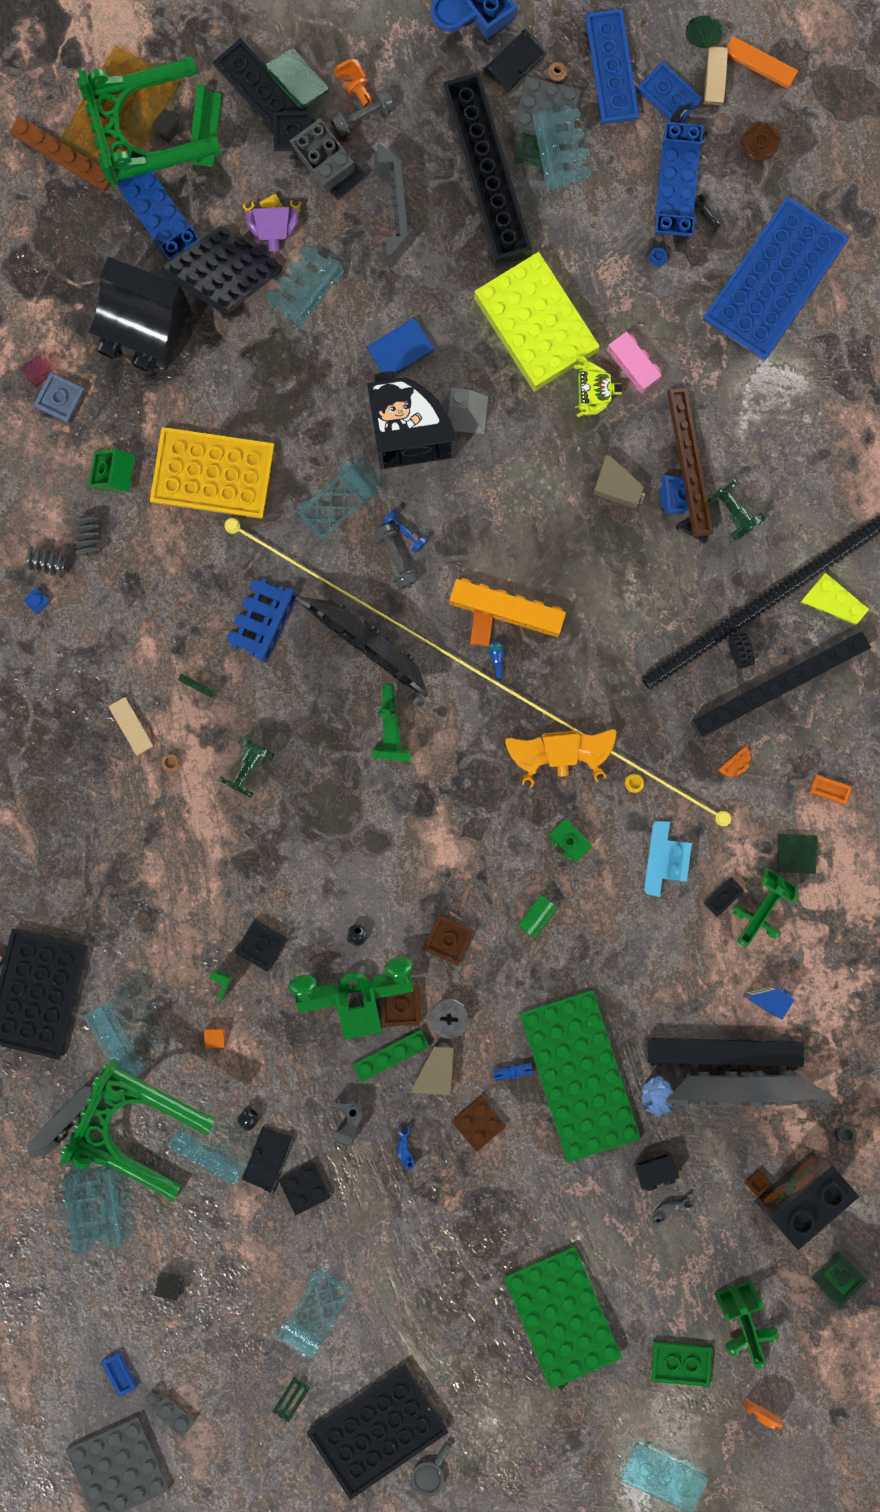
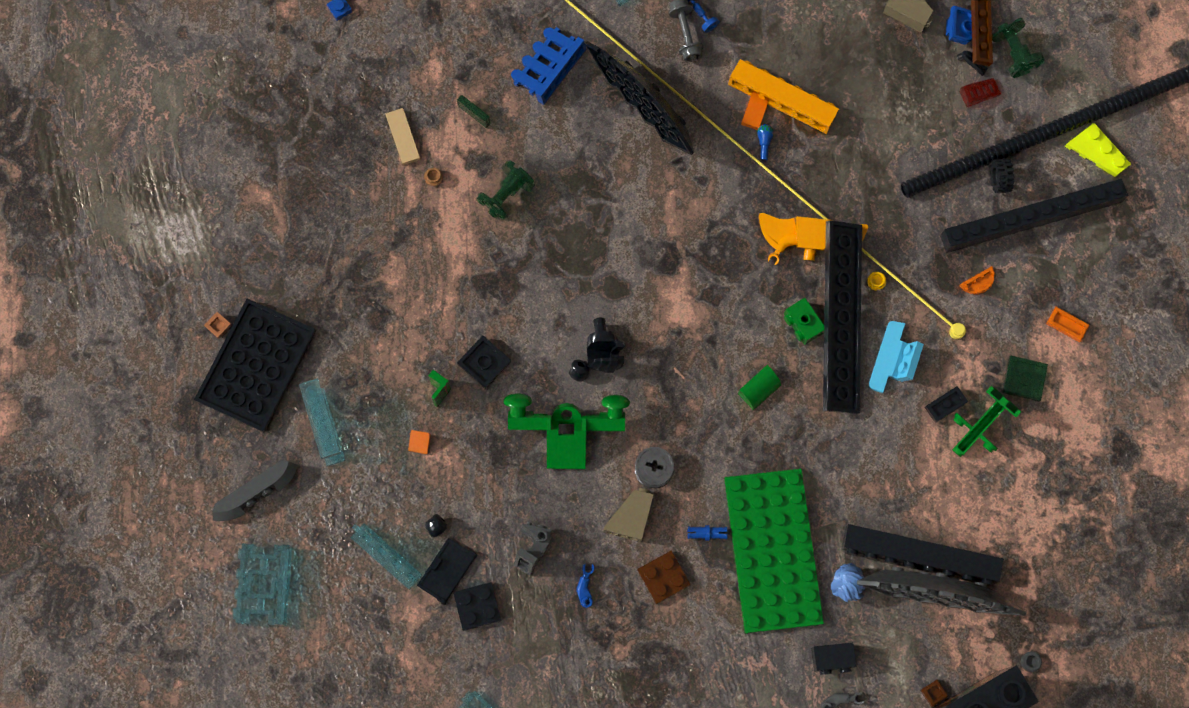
camera: 10 degrees right, 10 degrees down
green arch [59,1059,216,1203] -> none
clear smoke brick [154,1272,186,1300] -> none
green plate [352,1029,430,1082] -> none
green piece [372,683,412,762] -> none
reddish brown plate [380,985,420,1027] -> none
reddish brown plate [423,915,474,966] -> none
blue slope [743,986,795,1020] -> none
none -> black piece [587,317,626,373]
none -> black plate [823,220,862,414]
none -> clear red slope [959,78,1001,107]

